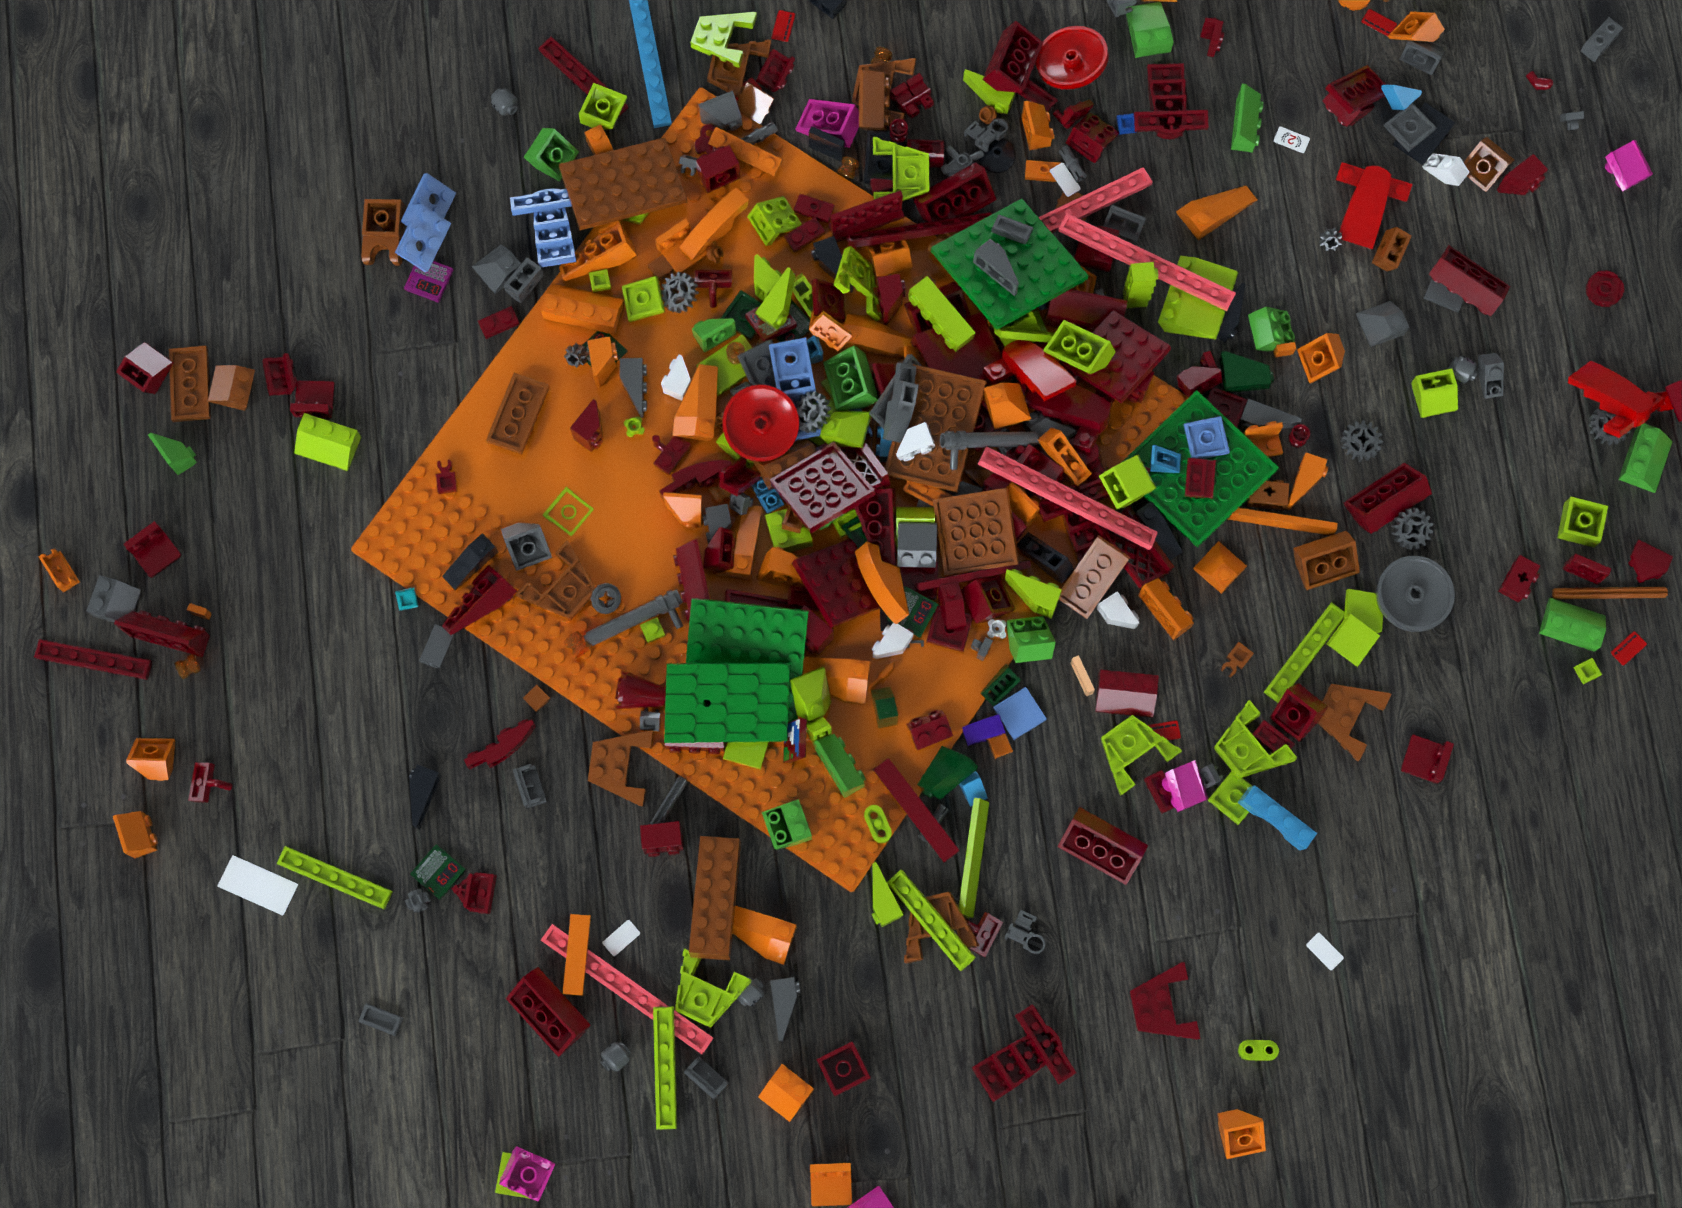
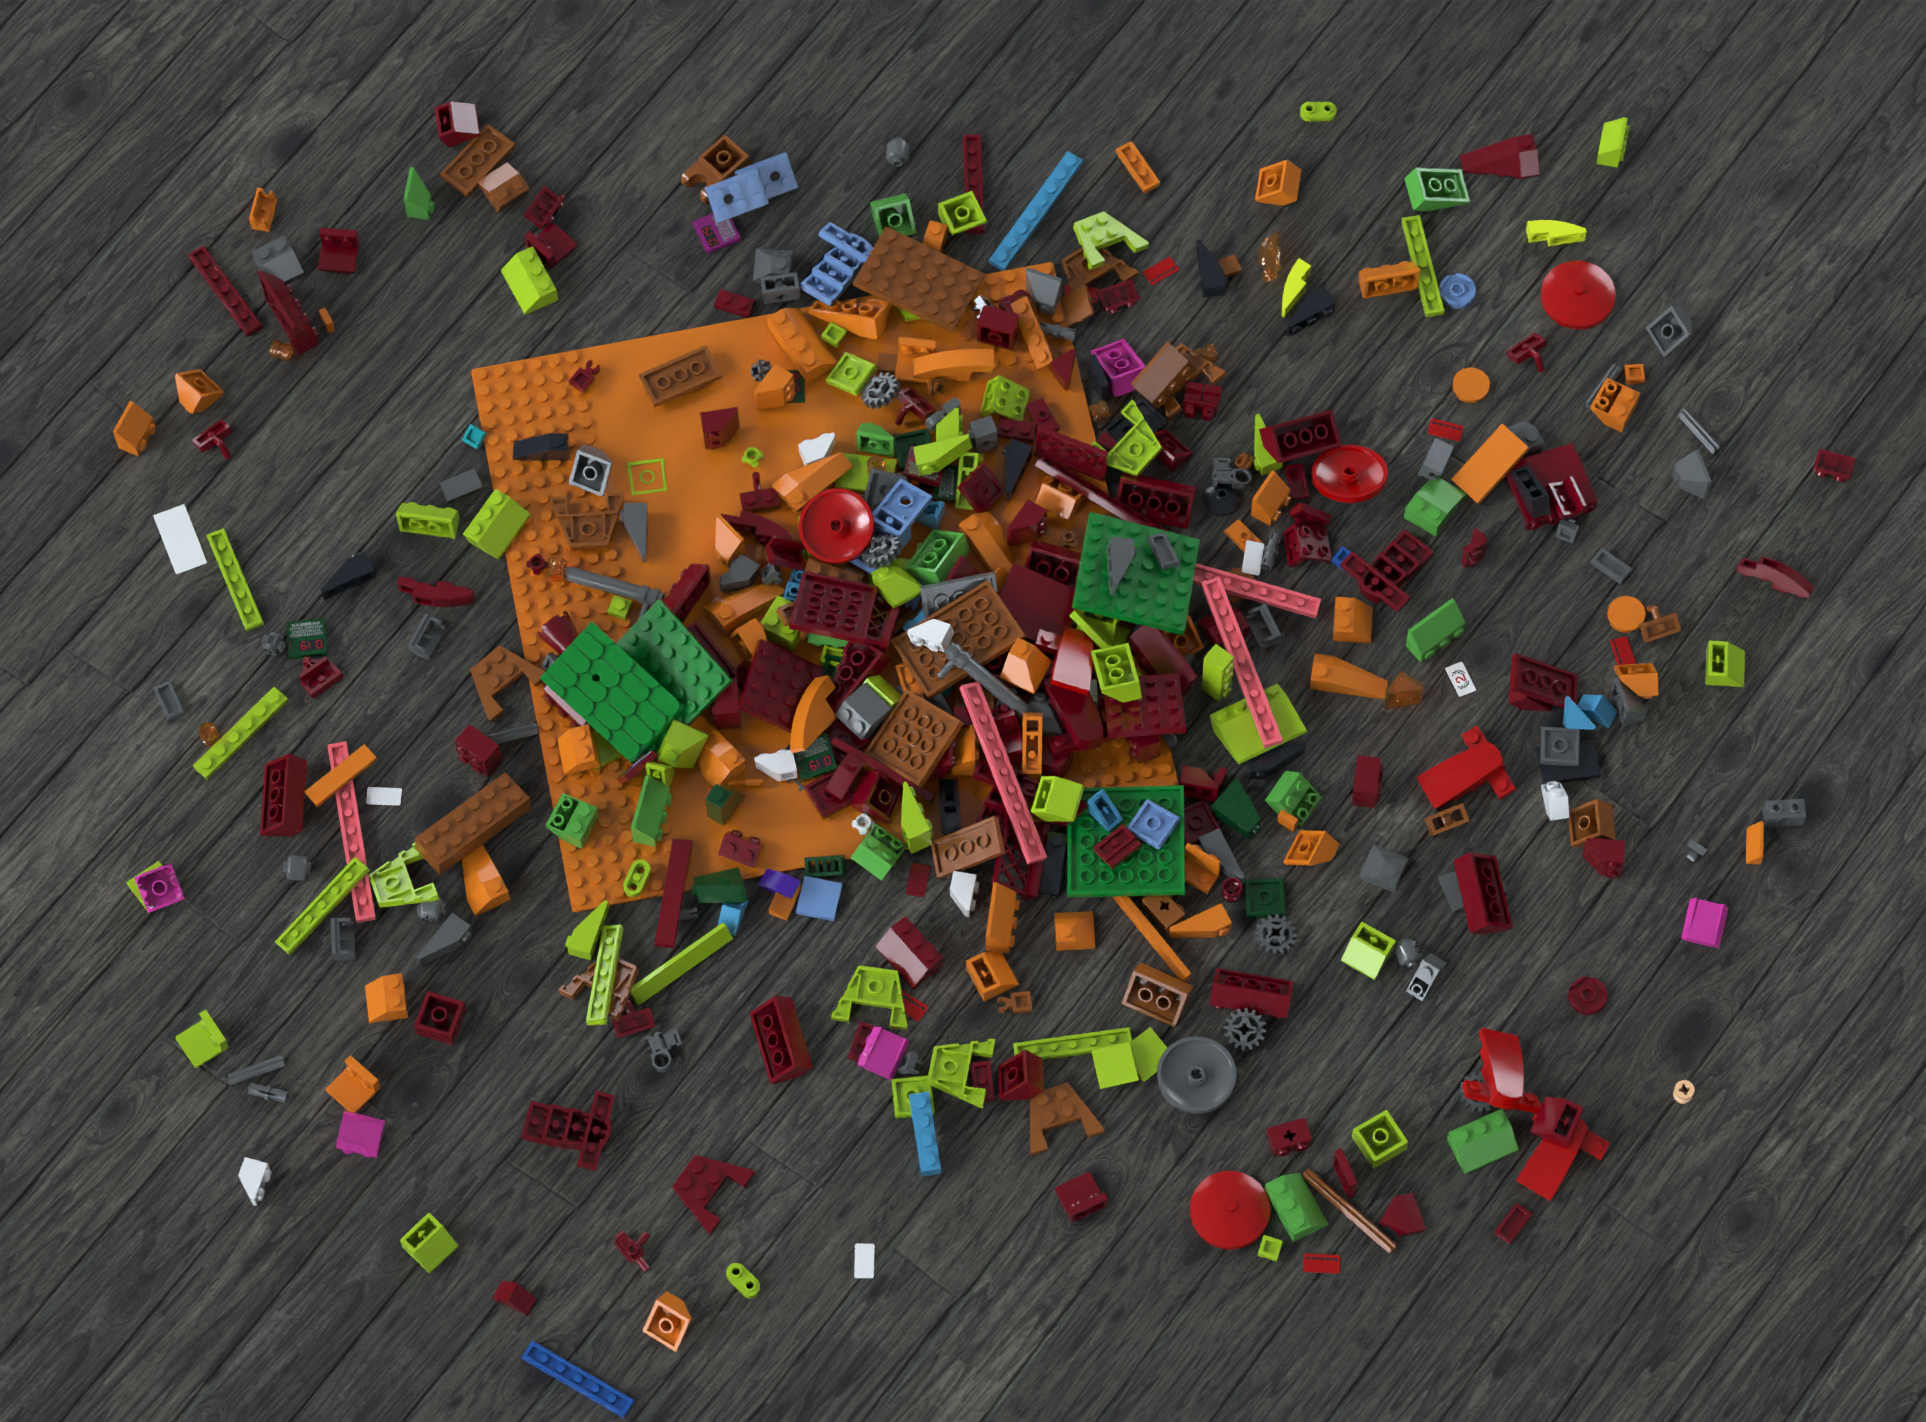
camera: 45 degrees right, 10 degrees down
dark red wedge [442,564,517,635] -> none
dark orange tile [523,685,551,712] -> none
dark grey gear [590,583,621,614] -> none
dark grey slope [620,358,647,418] -> none
dark red slope [703,527,736,573] -> none
orange bracket [809,311,853,351] -> none
lime wing [834,246,882,321] -> none
dark grey slope [883,363,919,443] -> none
dark red wheel [890,119,908,143] -> none
lime brick [908,276,975,352] -> none
dark grey piece [941,145,984,177] -> none
dark grey tile [971,637,993,661] -> none
light nougat tile [1071,655,1095,696] -> none
dark grey gear [1319,227,1342,251] -> none
dark red arm [1526,71,1553,90] -> none
none -> lime plate [193,687,288,780]
none -> clear orange wheel [198,722,220,747]
none -> lime slope [396,502,460,539]
none -> lime slope [463,489,531,560]
none -> dark red plate [526,554,549,575]
none -> orange slope [558,724,602,776]
none -> dark red piece [614,1230,651,1273]
none -> dark grey slope [620,503,648,562]
none -> dark red sticker [905,863,931,897]
none -> dark grey piece [925,397,962,432]
none -> orange slope [966,951,1019,1001]
none -> dark grey brick [968,416,997,453]
none -> dark red slope [1050,349,1076,391]
none -> red dish [1190,1171,1270,1250]
none -> dark green tile [1244,878,1286,918]
none -> orange slope [1333,597,1373,643]
none -> dark red brick [1352,755,1384,808]
none -> clear orange slope [1383,670,1424,710]
none -> dark azure slope [1577,694,1618,728]
none -> orange slope [1746,821,1764,865]

